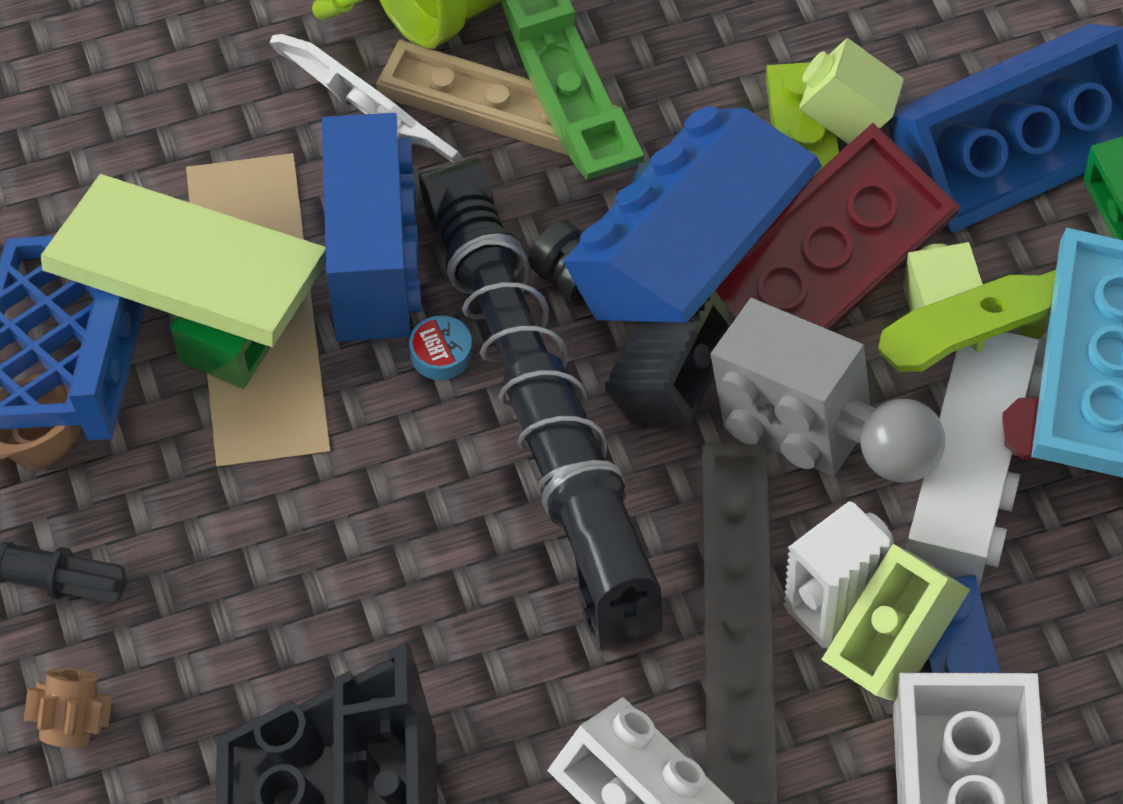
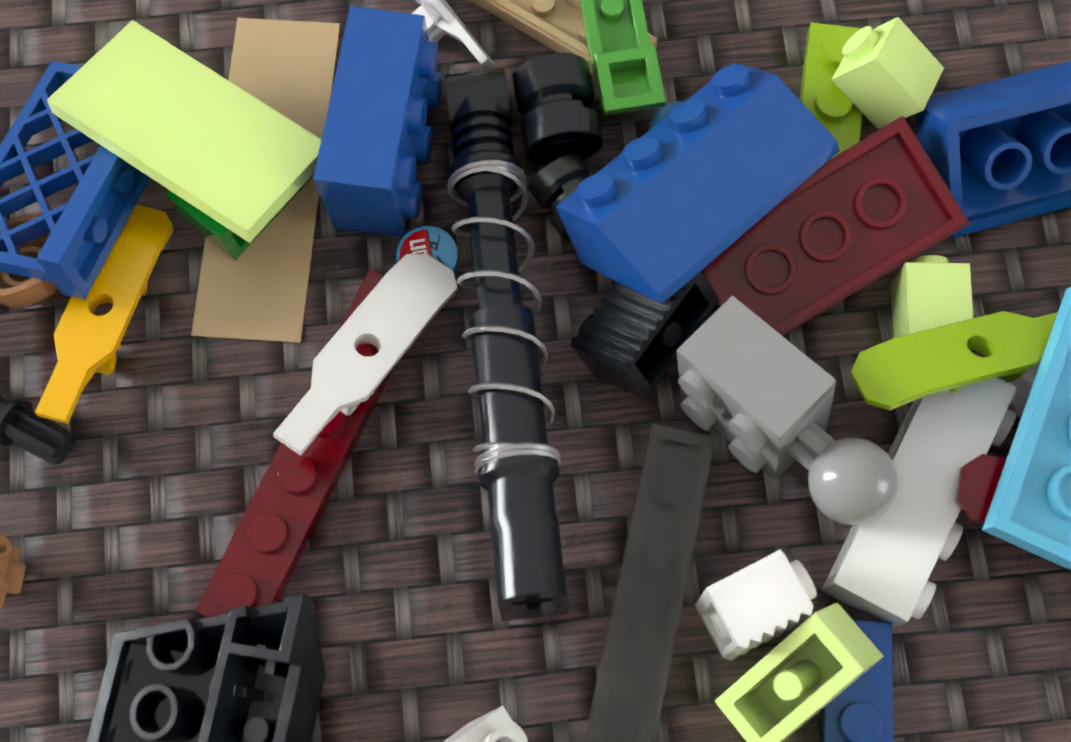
camera: 15 degrees right, 15 degrees up
none -> yellow piece [35,205,174,424]
none -> dark red plate [195,269,395,617]
none -> white piece [273,254,458,456]
none -> black wheel [512,53,603,166]

